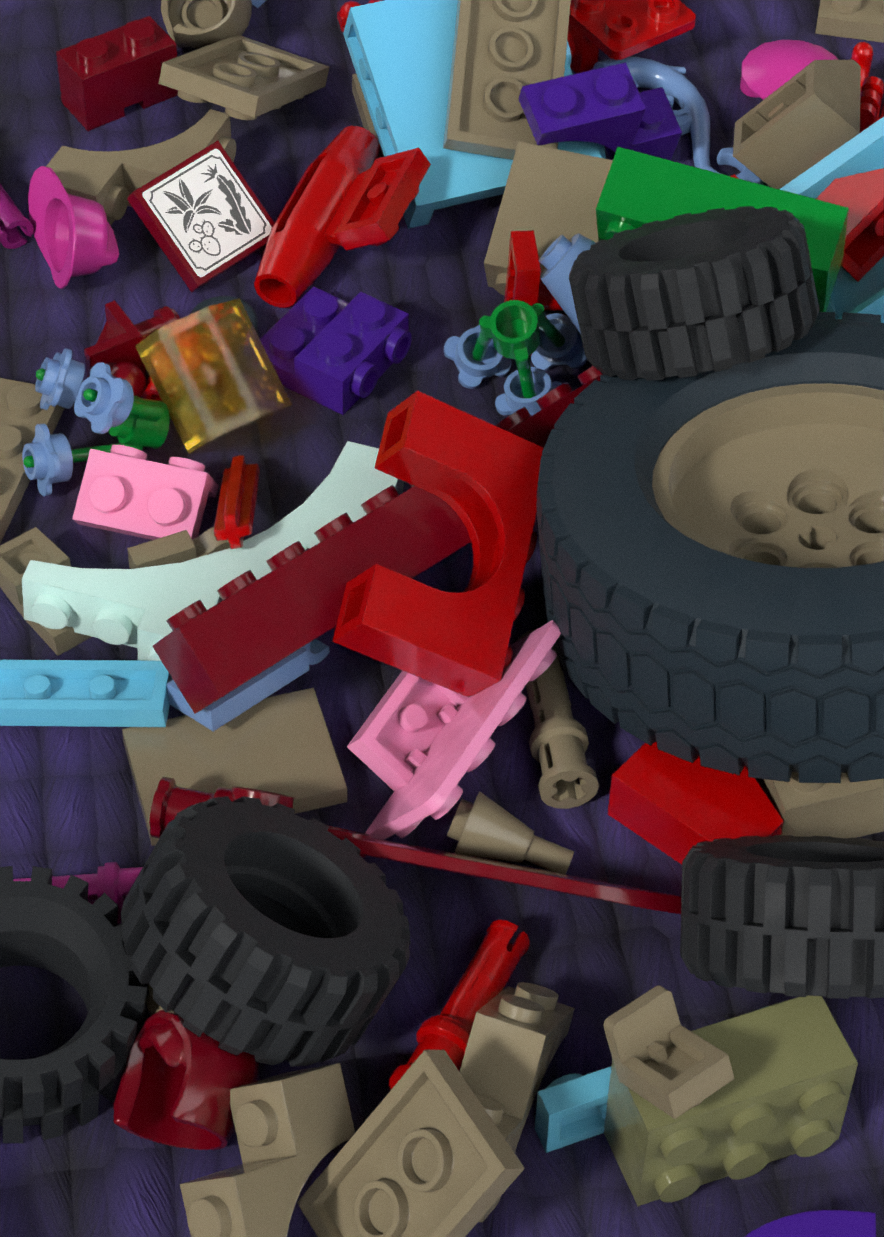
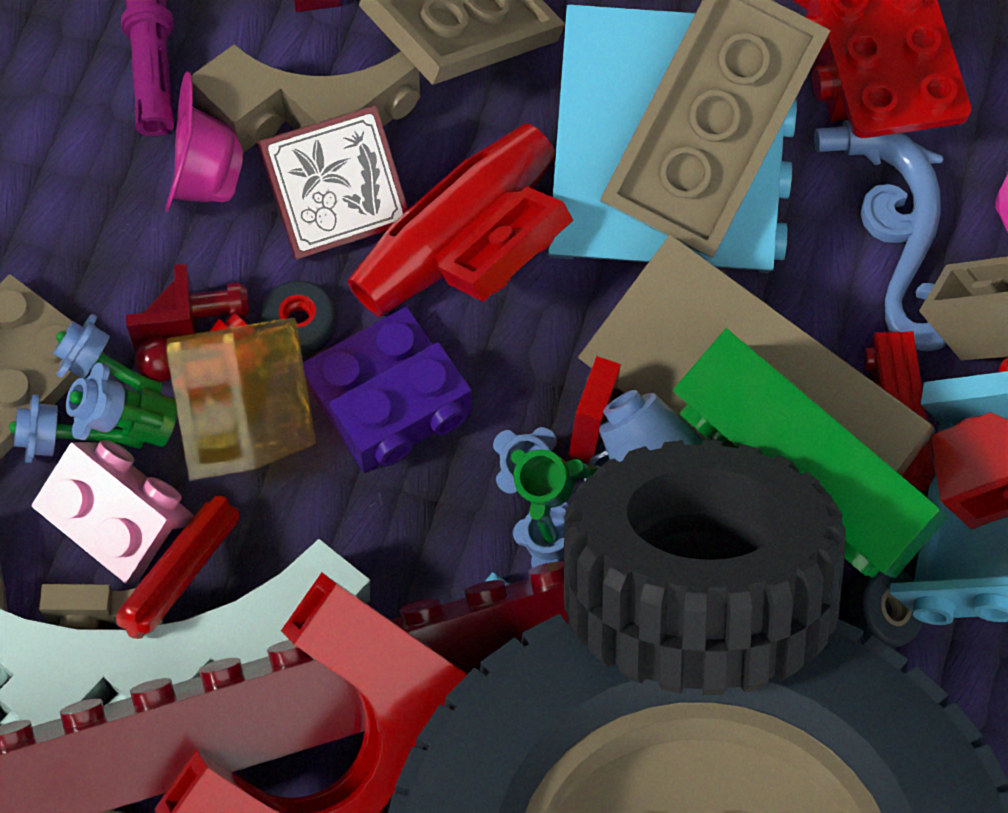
camera: 25 degrees right, 15 degrees up
dark purple arch [518,62,682,161] -> none

